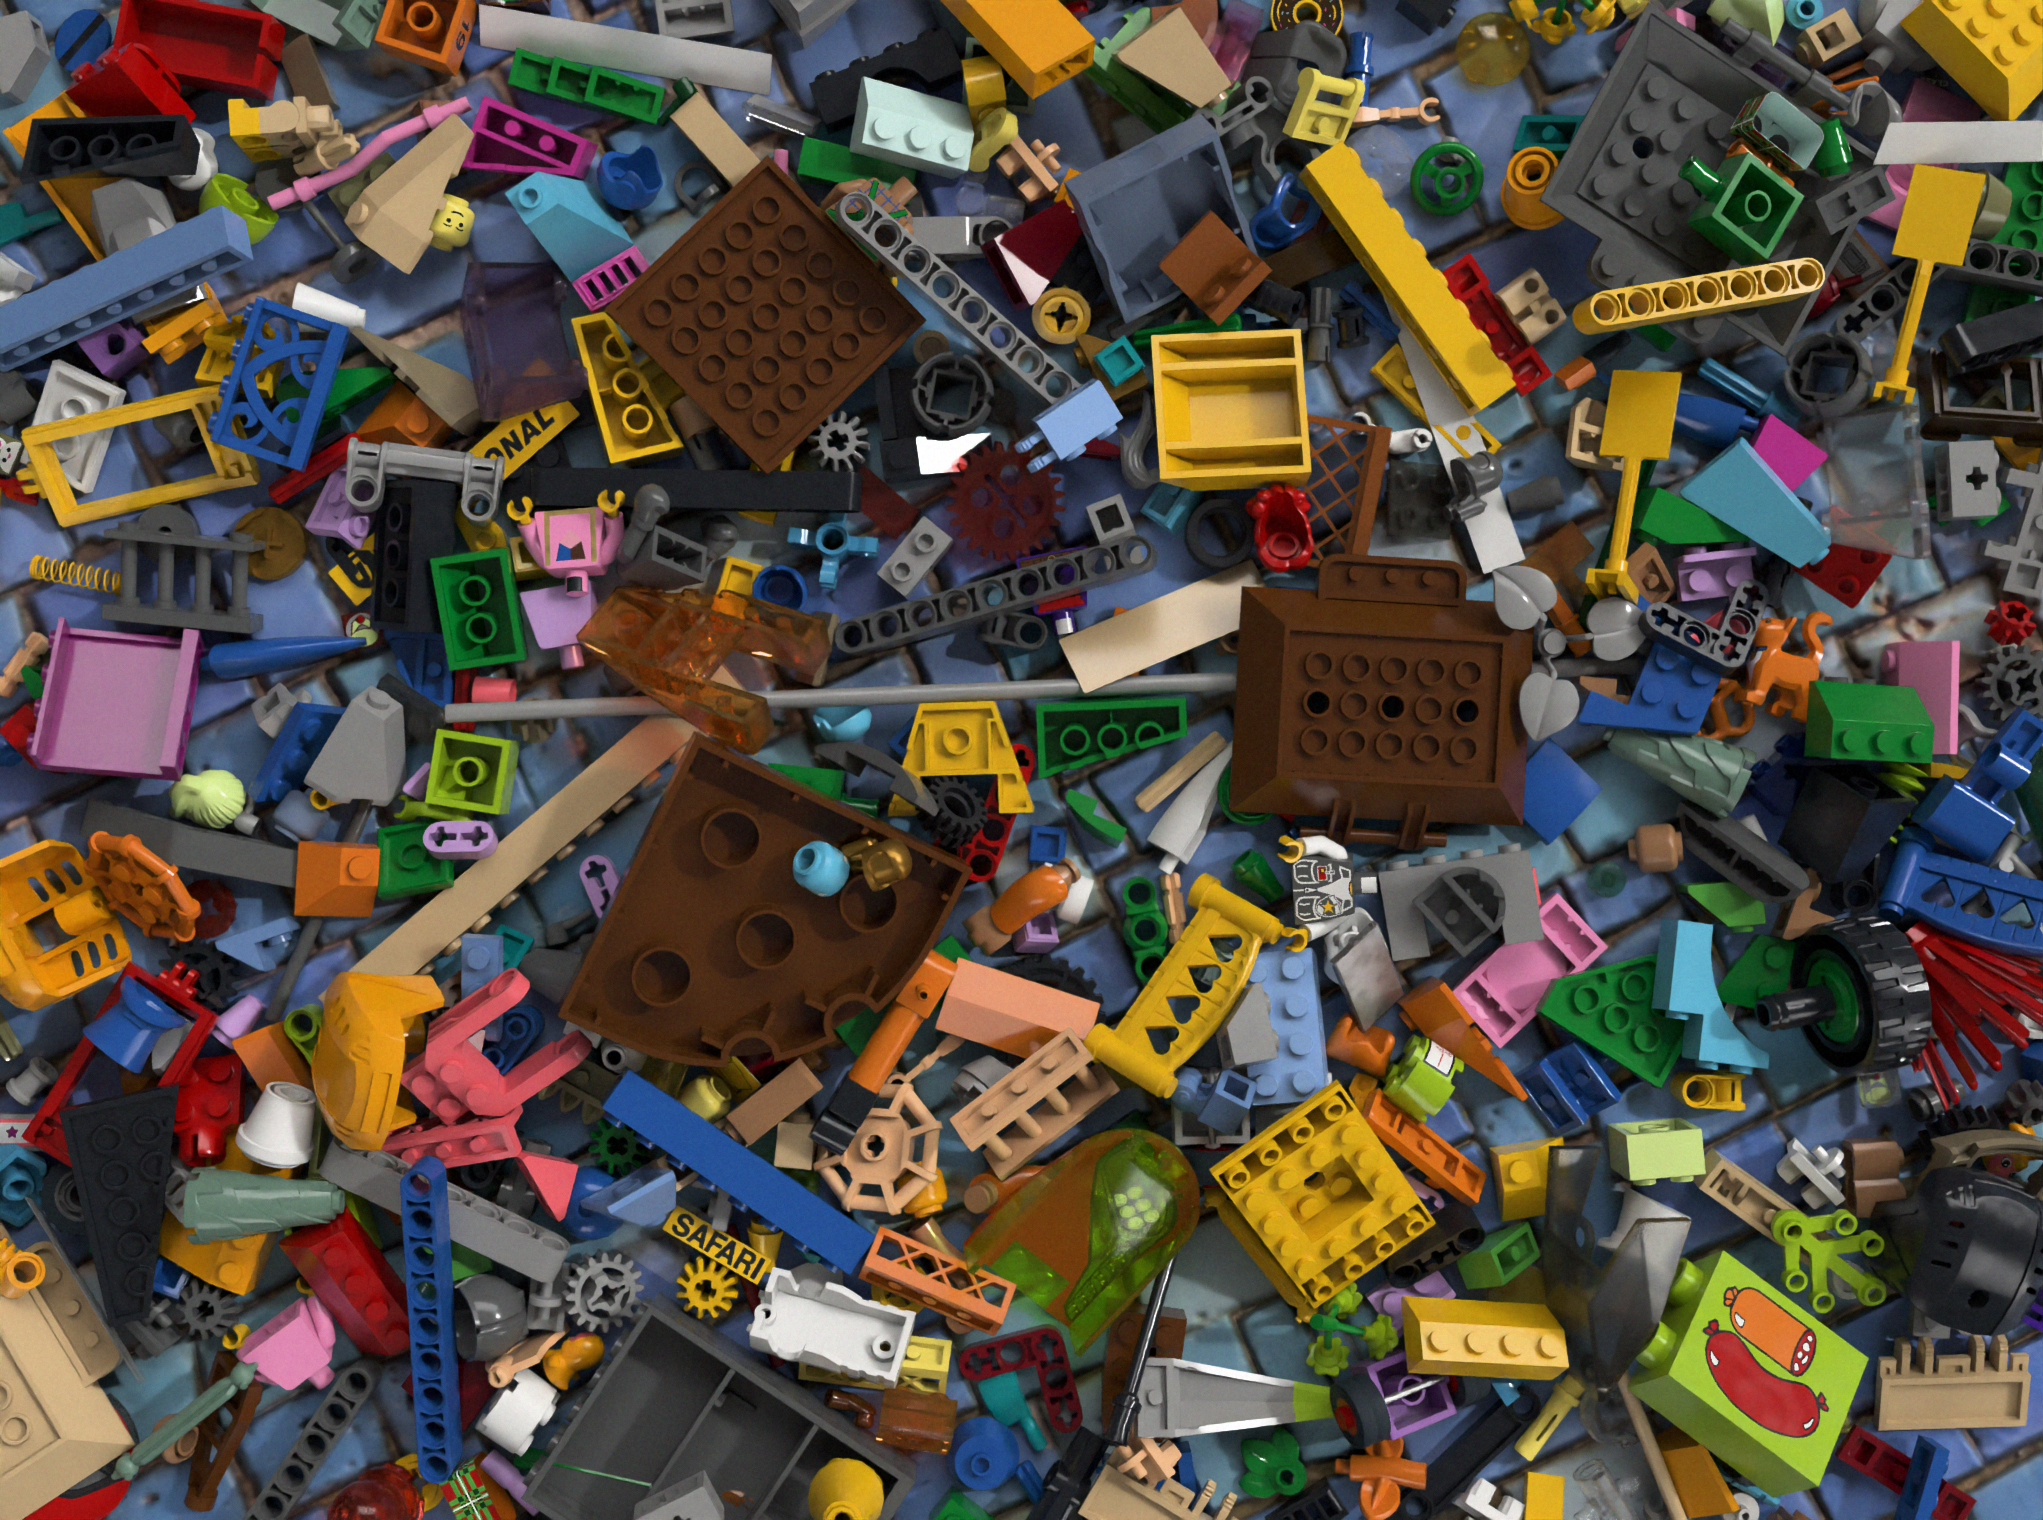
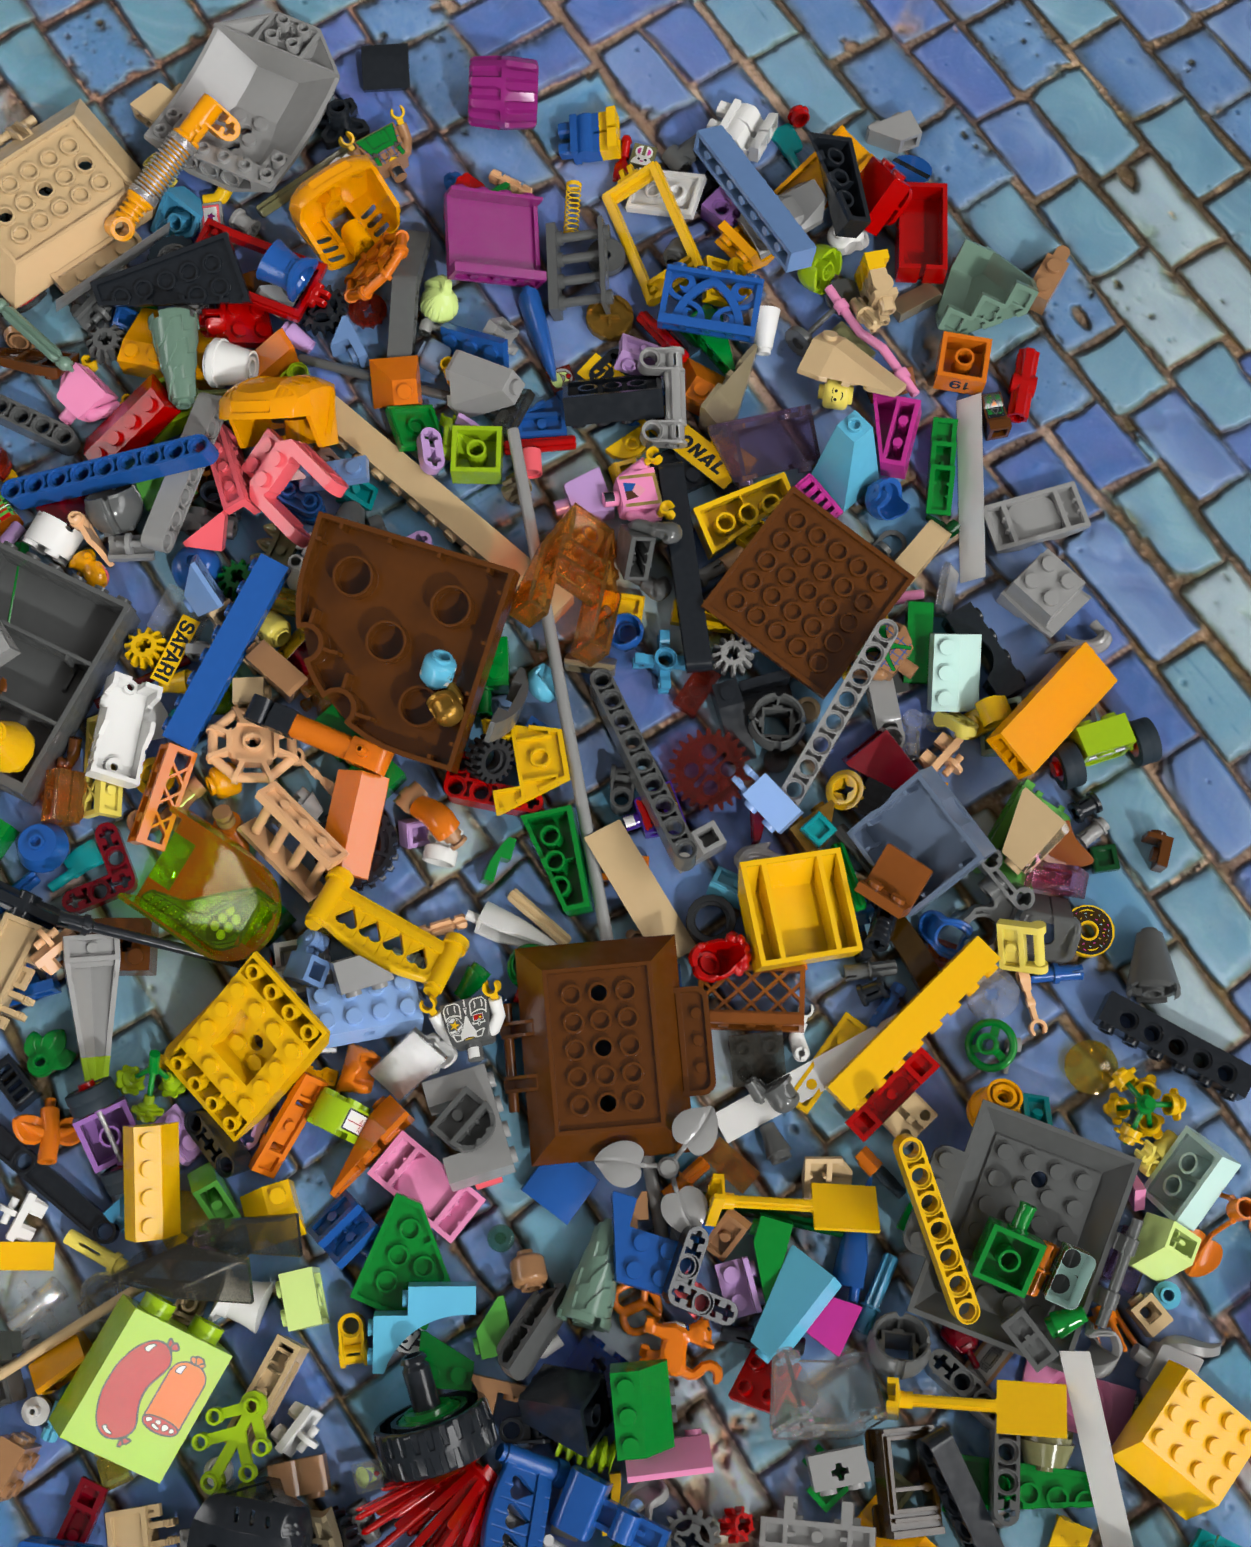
camera: 80 degrees right, 15 degrees down
green slope [430,546,529,671] -> none
light grey gear [561,1249,644,1333] -> none
light grey brick [877,516,954,600] -> none
blue tile [1028,825,1067,864] -> none
green piece [1122,876,1168,983] -> none

